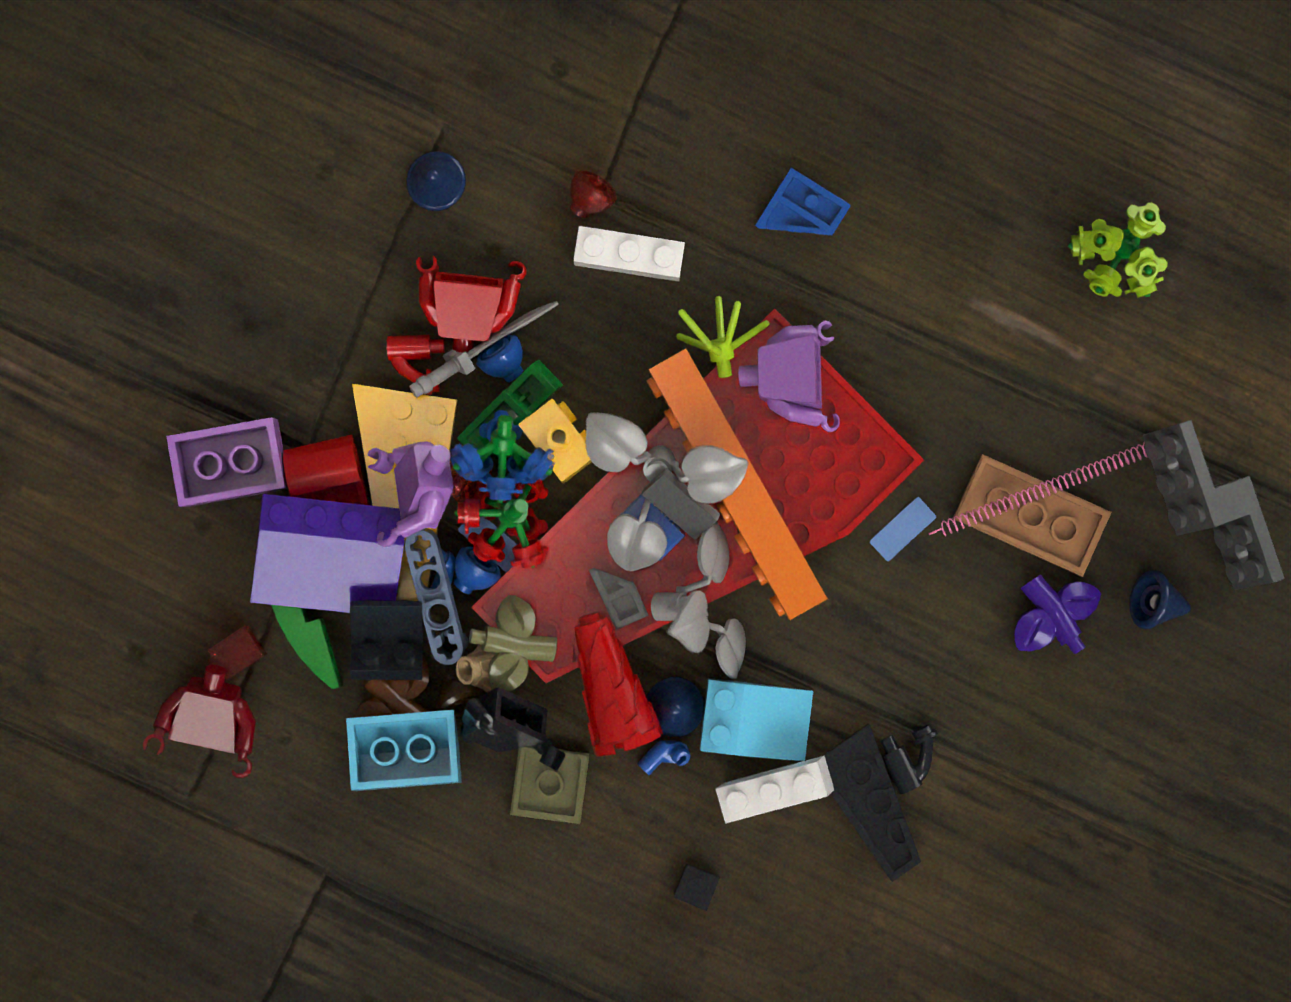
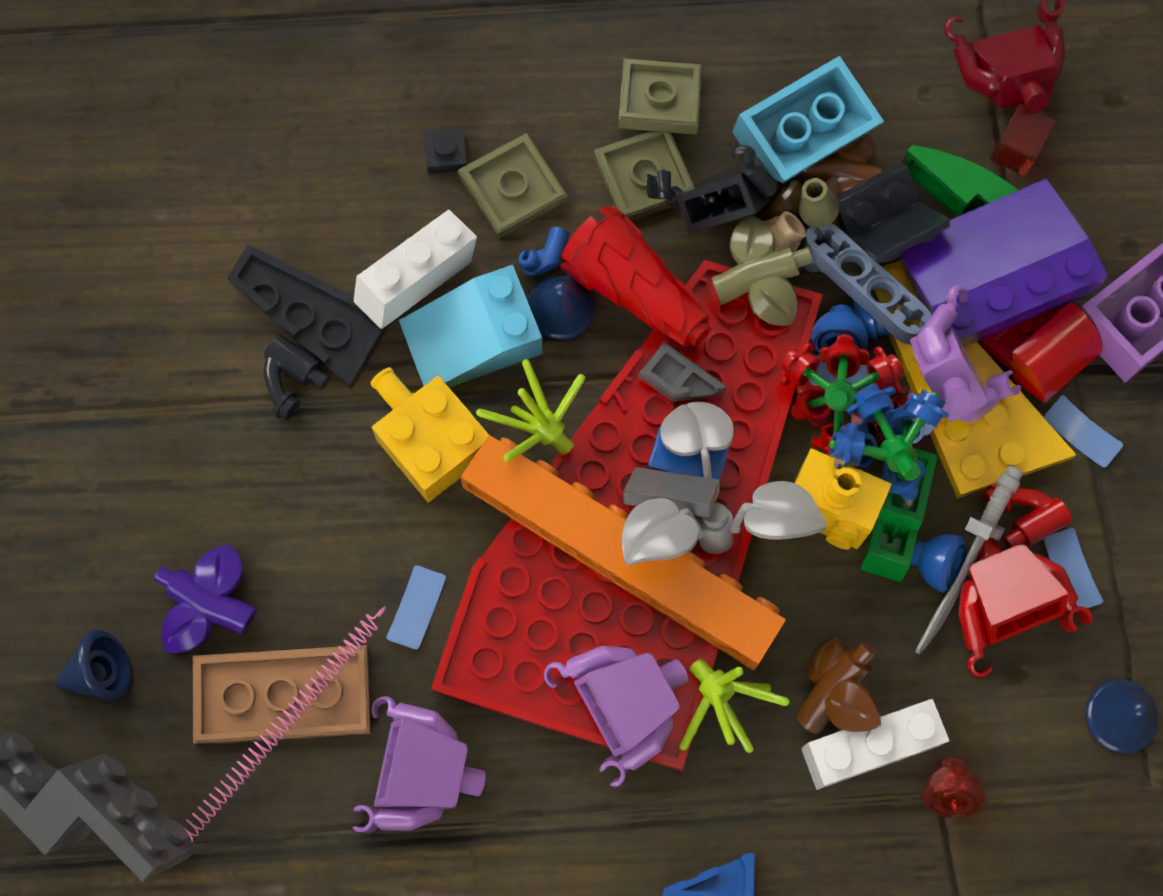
camera: 150 degrees right, 15 degrees down
light grey plant [651,522,746,679] -> none
none -> medium lavender torso [353,696,485,833]
none -> yellow brick [370,367,489,503]
none -> olive tile [458,133,568,239]
none -> lime plant [476,359,585,462]
none -> olive tile [618,59,702,134]
none -> reddish brown plant [796,637,882,734]
none -> olive cone [799,178,840,227]
none -> medium blue sticker [1044,395,1123,468]
none -> medium blue sticker [1044,528,1103,608]

